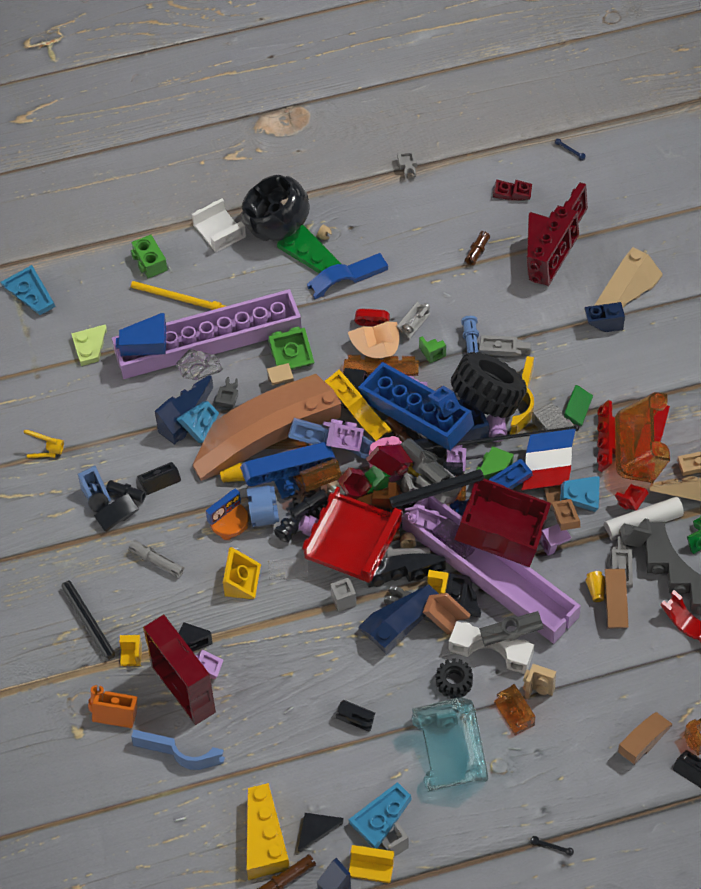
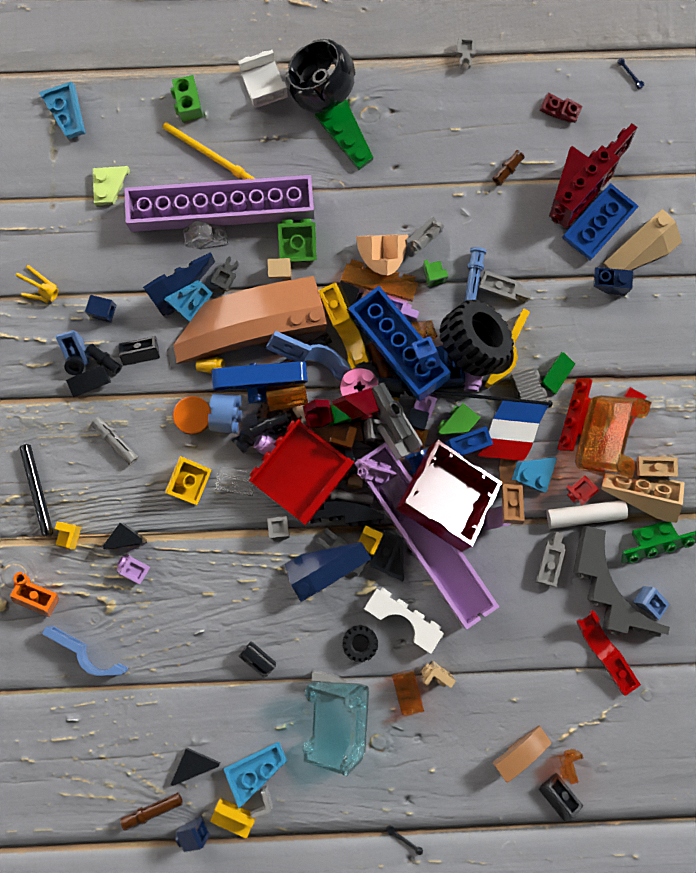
camera: 10 degrees right, 25 degrees up
blue slope [116,313,166,356] -> none
dark red tile [143,614,216,725] -> none
blue tile [206,488,241,525] -> none
yellow wedge [247,783,290,880] -> none
blue piece [307,253,388,299] -> none
tan hinge [316,224,332,240] -> none
lavender bracket [323,419,364,452] -> none
red beam [354,309,390,327] -> none
black axle [389,469,484,508] -> none
nougat panel [423,593,471,635] -> none
dark grey piece [479,611,544,646] -> none
yellow cone [585,571,605,602] -> none
medium nougat slope [605,569,629,629] -> none
dark grey panel [620,518,652,548] -> none
none -> dark blue panel [85,295,117,323]
none -> blue plate [562,183,639,261]

